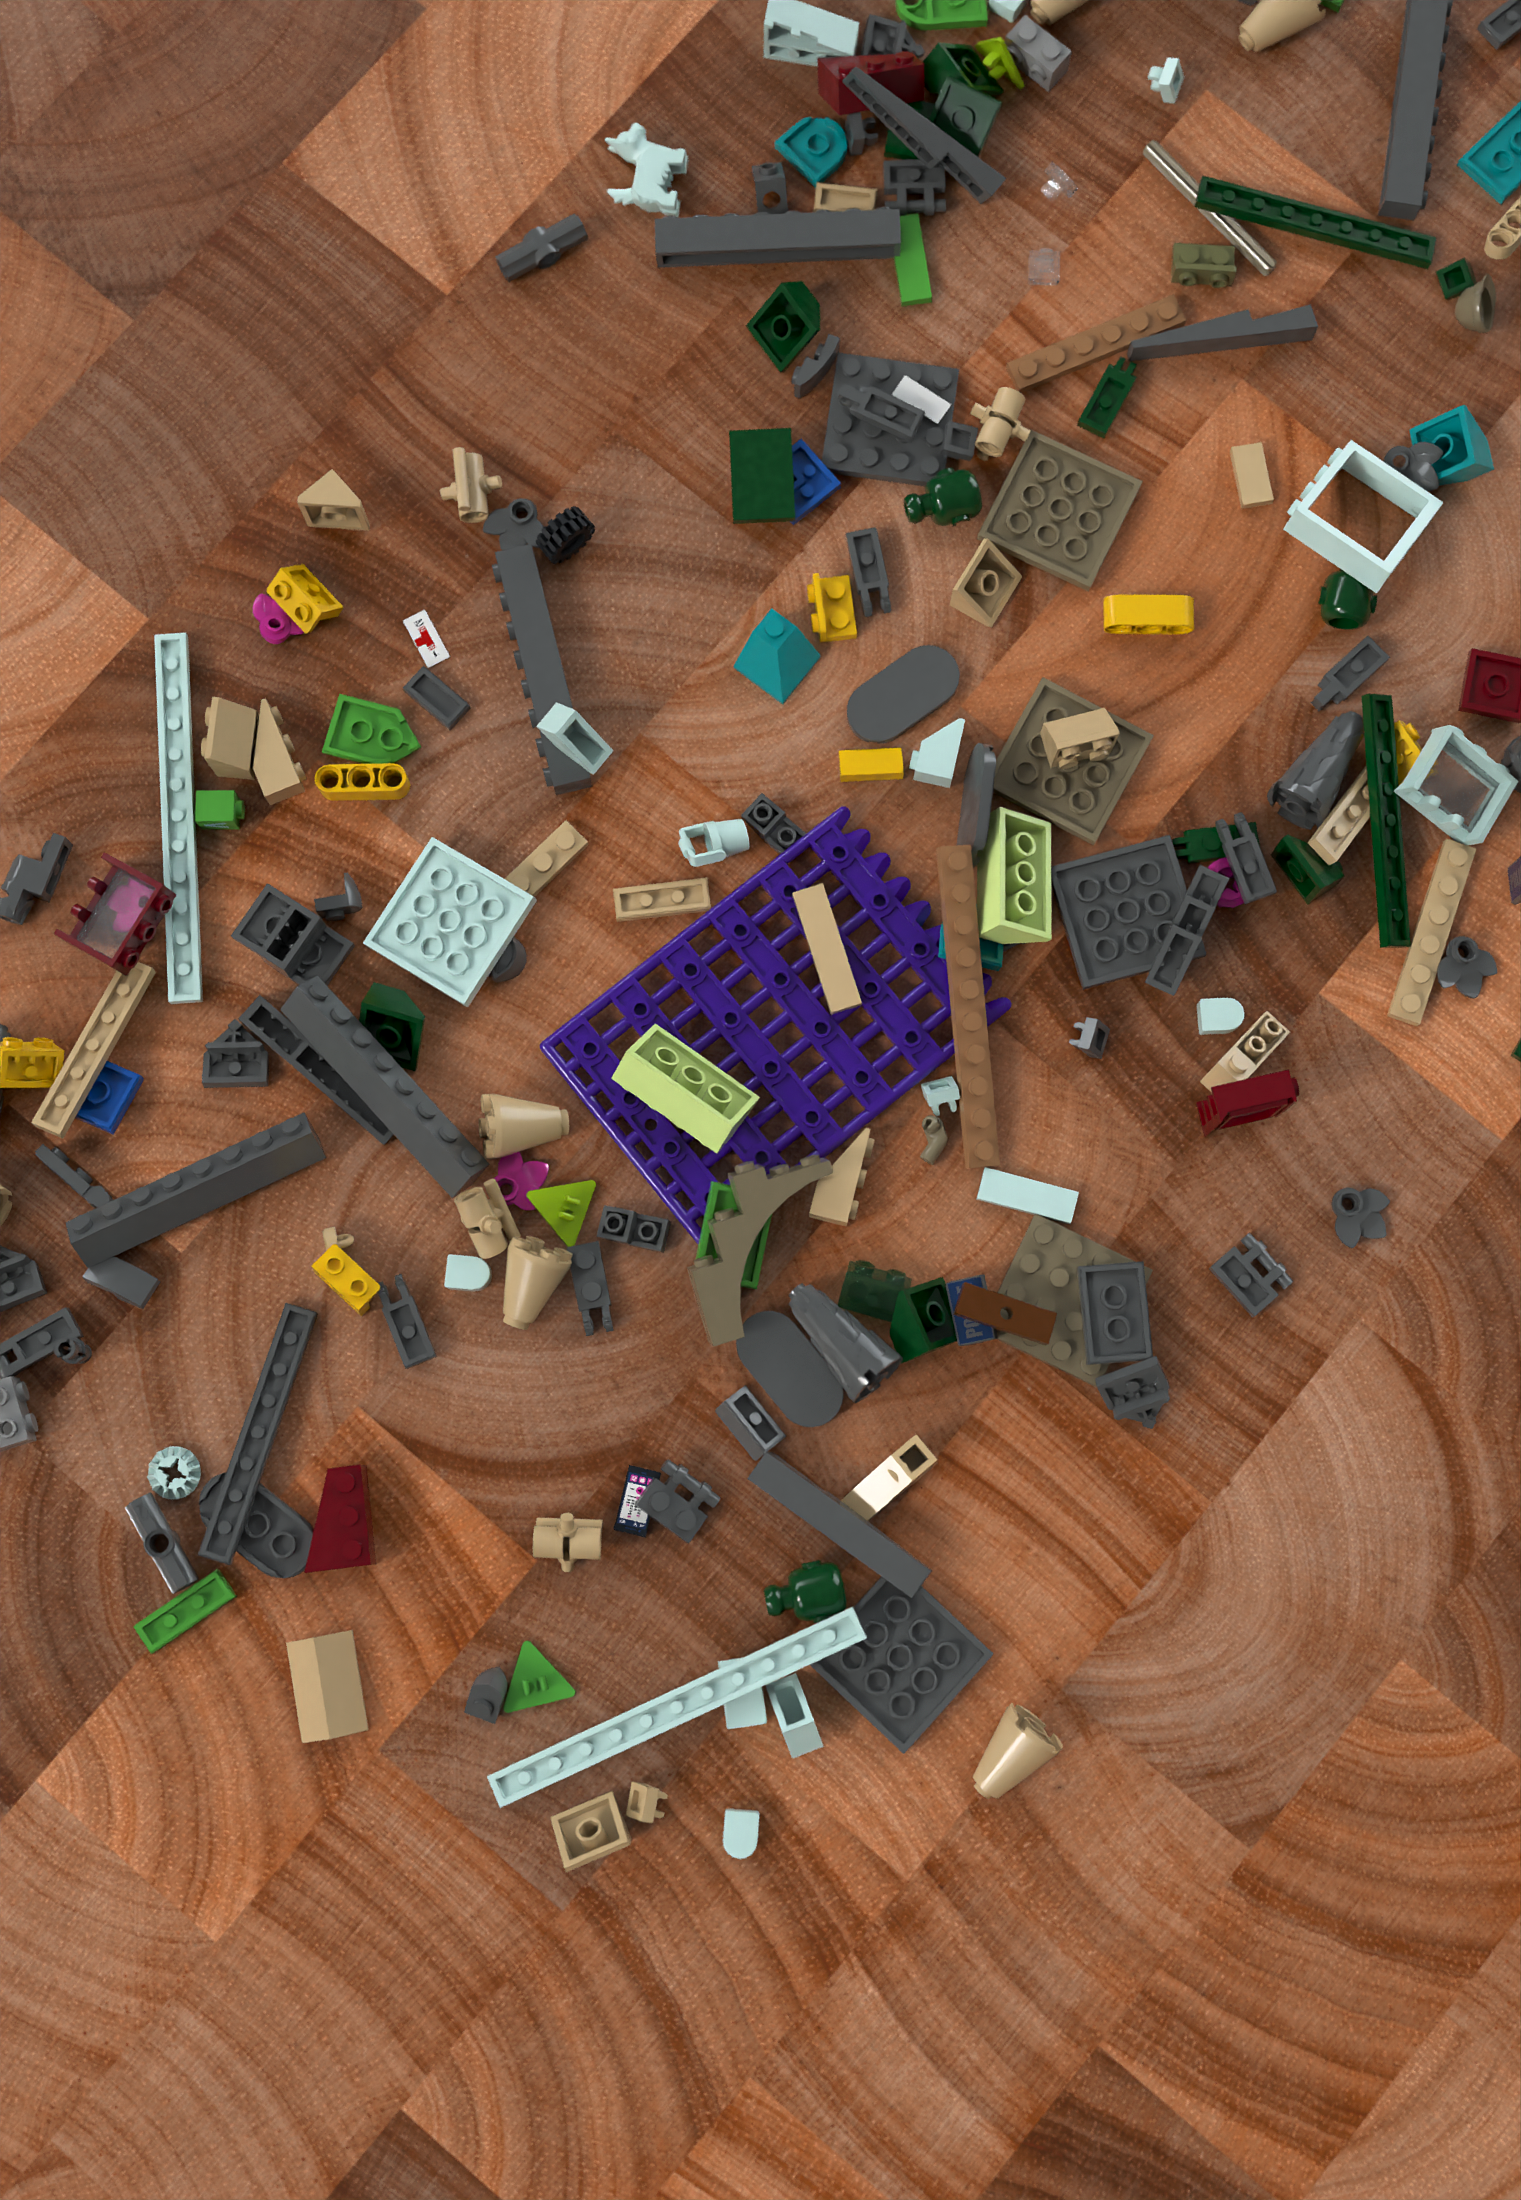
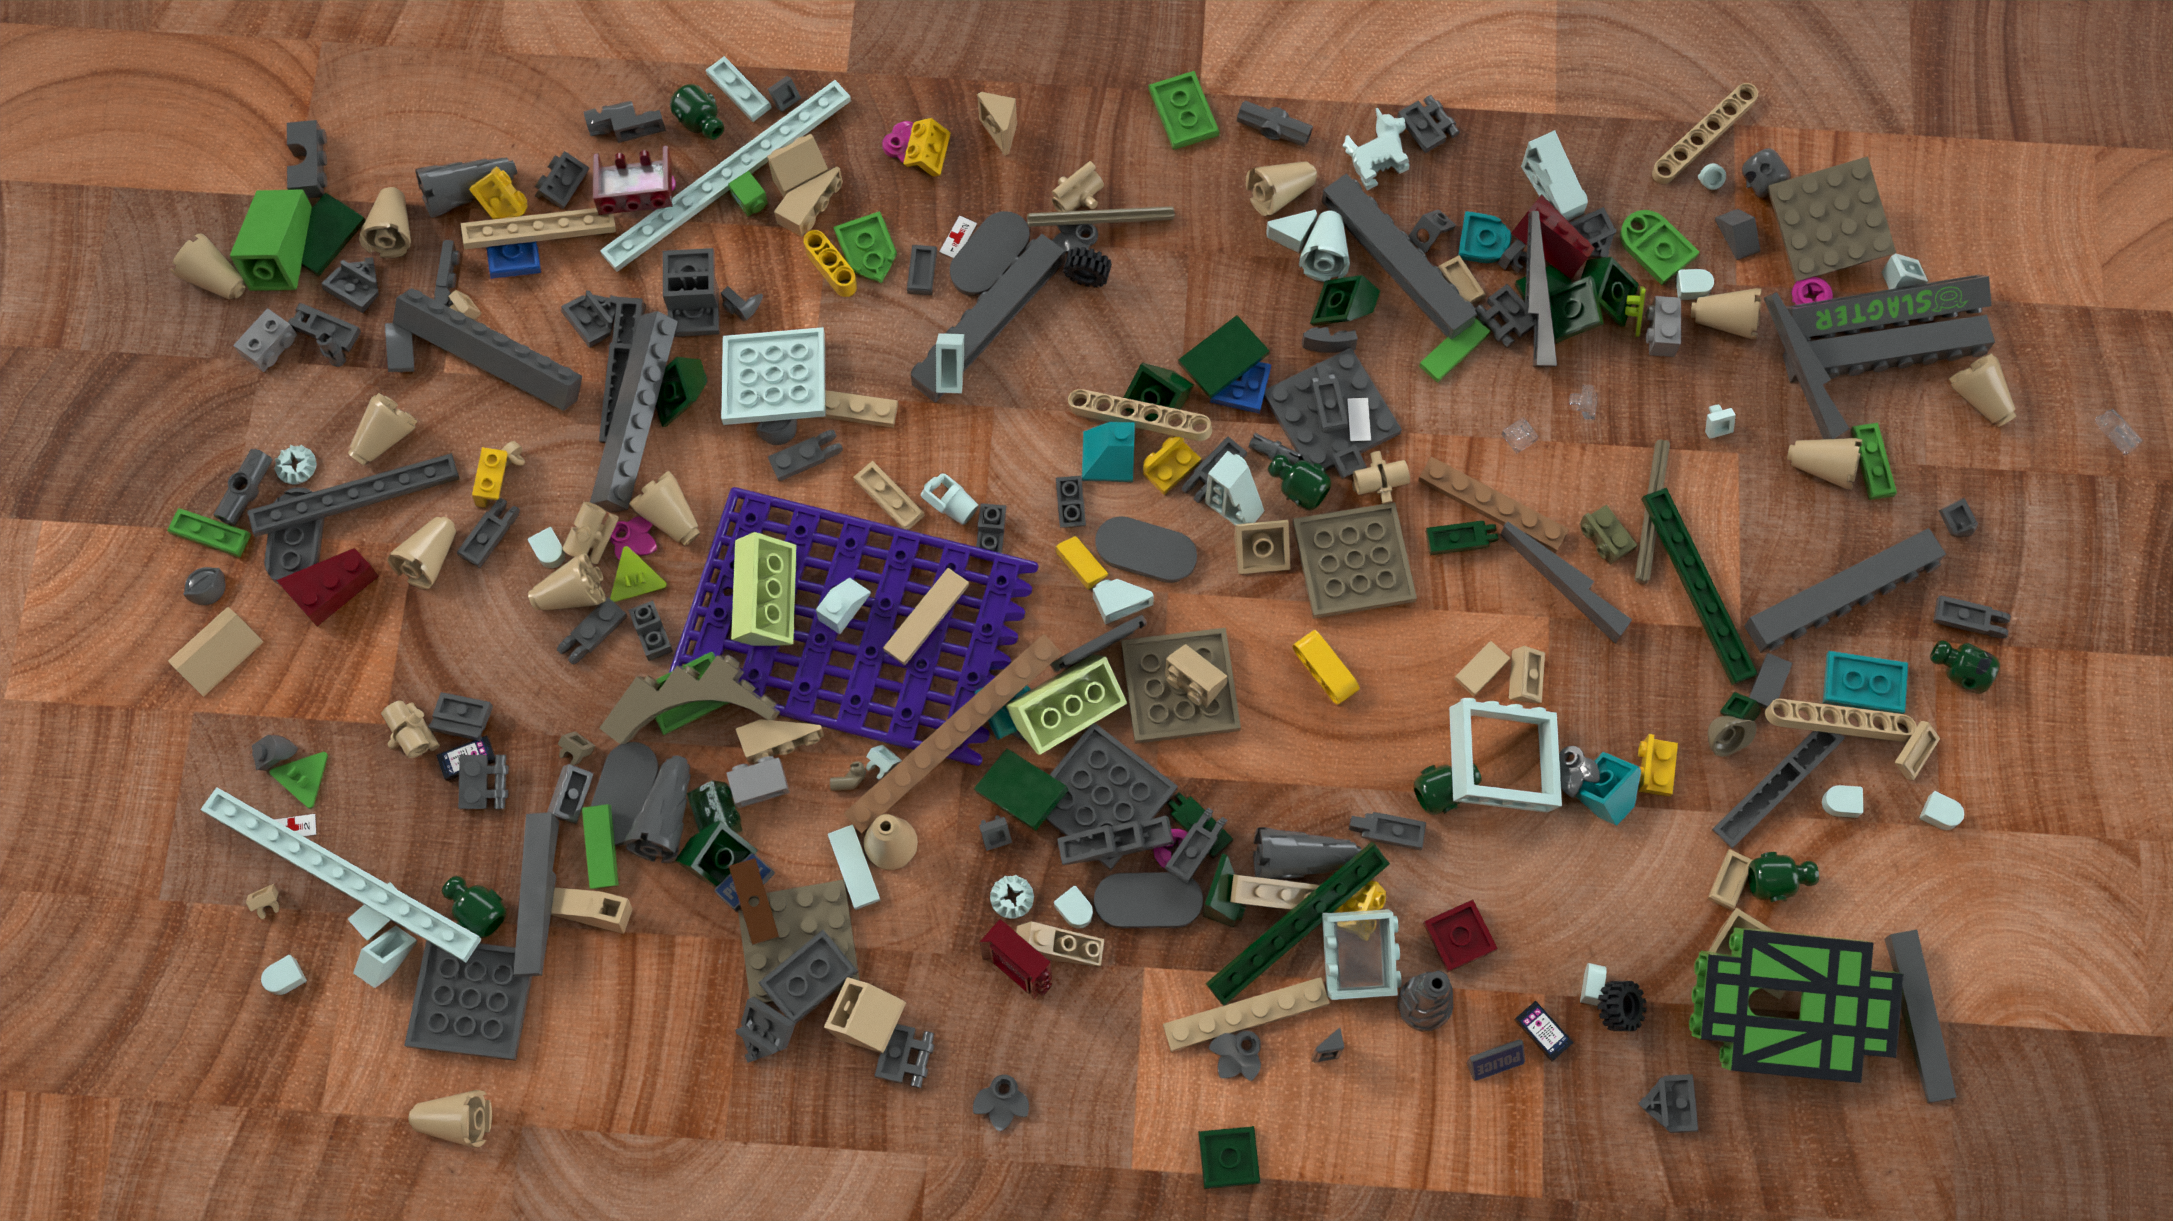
camera: 55 degrees right, 10 degrees down
tan slope [550,1791,632,1872] -> none
none -> dark grey hat [183,567,226,605]
none -> white sticker [275,814,316,836]
none -> tan cone [348,393,418,465]
none -> tan cone [387,517,456,589]
none -> dark grey plate [428,692,493,741]
none -> tan tile [448,290,482,320]
none -> dark grey bracket [535,151,589,210]
none -> dark tan tile [558,731,596,766]
none -> bright green tile [582,804,619,889]
none -> dark green piece [670,84,724,140]
none -> light aqua tile [706,56,772,122]
none -> light grey brick [727,756,790,808]
none -> dark grey tile [768,76,801,112]
none -> dark grey hinge [768,430,843,481]
none -> light aqua slope [816,578,871,634]
none -> tan slope [824,977,906,1053]
none -> tan cone [864,814,918,870]
none -> dark grey tile [950,211,1030,296]
none -> dark green tile [974,748,1069,831]
none -> light aqua gear [990,875,1034,919]
none -> dark tan axle [1027,206,1175,227]
none -> dark grey slope [1056,476,1086,528]
none -> tan beam [1068,389,1212,441]
none -> dark grey tile [1094,873,1203,929]
none -> dark green slope [1123,363,1194,422]
none -> bright green tile [1148,71,1220,150]
none -> light aqua wedge [1205,451,1265,525]
none -> tan cone [1246,161,1317,216]
none -> dark grey pin [1248,432,1302,465]
none -> light aqua slope [1266,210,1317,253]
none -> light aqua cone [1299,211,1350,282]
none -> dark grey plate [1397,95,1460,153]
none -> tan slope [1509,646,1545,703]
none -> yellow bracket [1638,734,1678,797]
none -> dark grey tile [1749,653,1793,709]

